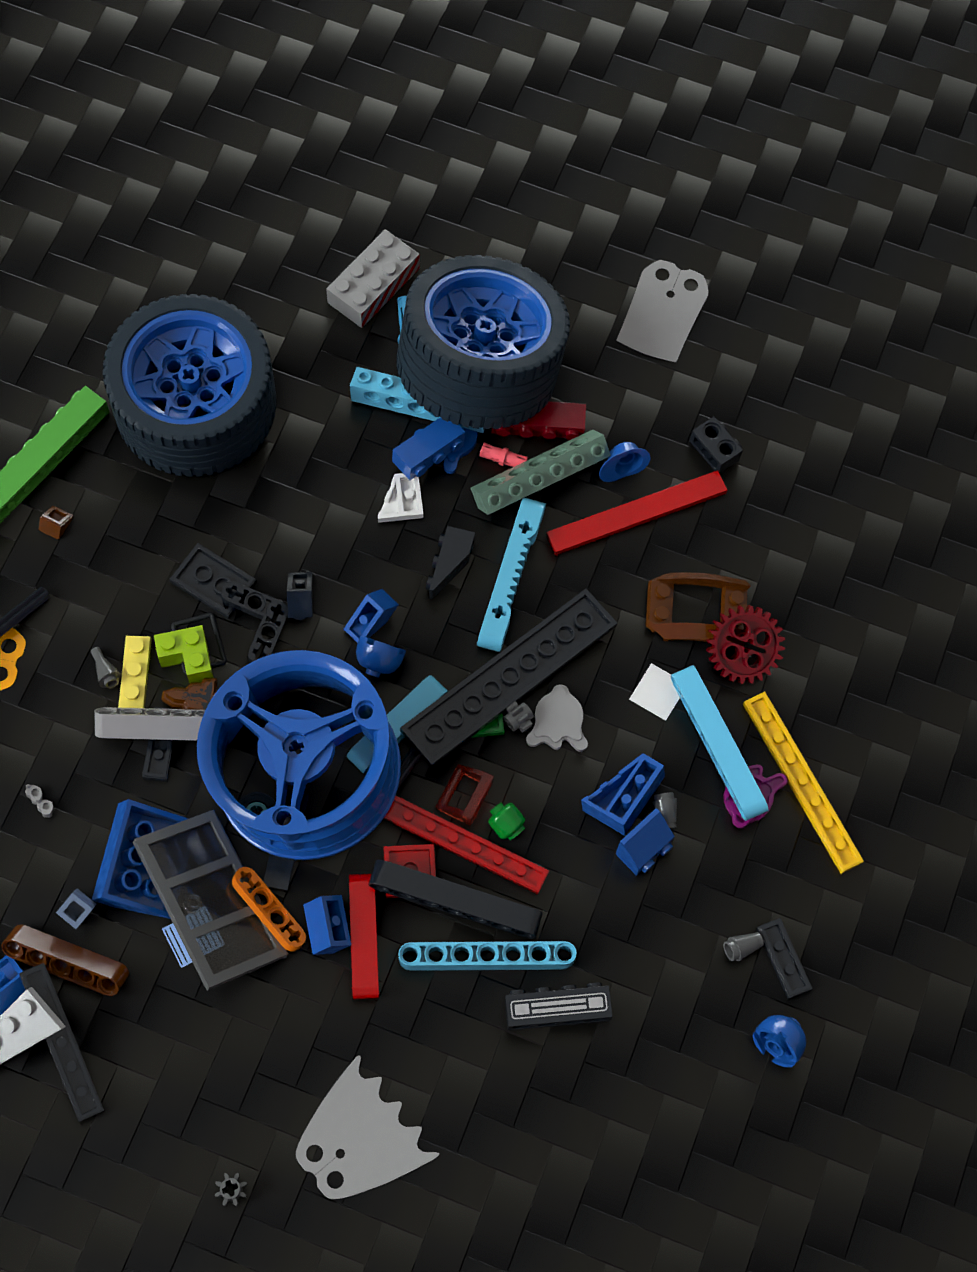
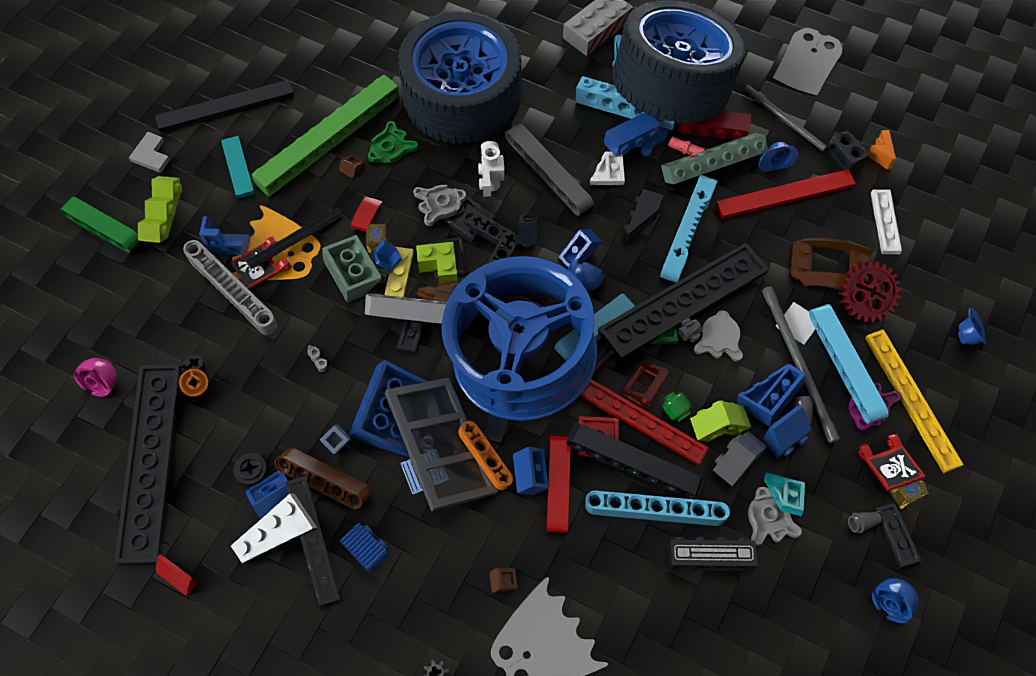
camera: 10 degrees right, 5 degrees down
none -> sand green slope [322,235,381,303]
none -> blue brick [340,523,389,573]
none -> red slope [351,197,382,232]
none -> clear yellow brick [366,224,387,253]
none -> green tile [368,121,418,163]
none -> blue panel [372,239,402,273]
none -> light grey tile [414,185,466,226]
none -> white brick [478,141,504,197]
none -> reddish brown slope [490,568,518,593]
none -> dark grey beam [505,123,594,216]
none -> lime brick [690,400,751,442]
none -> dark grey brick [713,431,767,486]
none -> dark grey bar [744,85,827,152]
none -> light grey tile [748,487,802,546]
none -> dark grey piece [762,286,840,444]
none -> teal wing [764,472,805,516]
none -> flag [859,434,925,492]
none -> orange slope [868,130,896,169]
none -> white tile [871,190,902,254]
none -> clear yellow brick [890,480,929,509]
none -> blue piece [958,308,987,345]

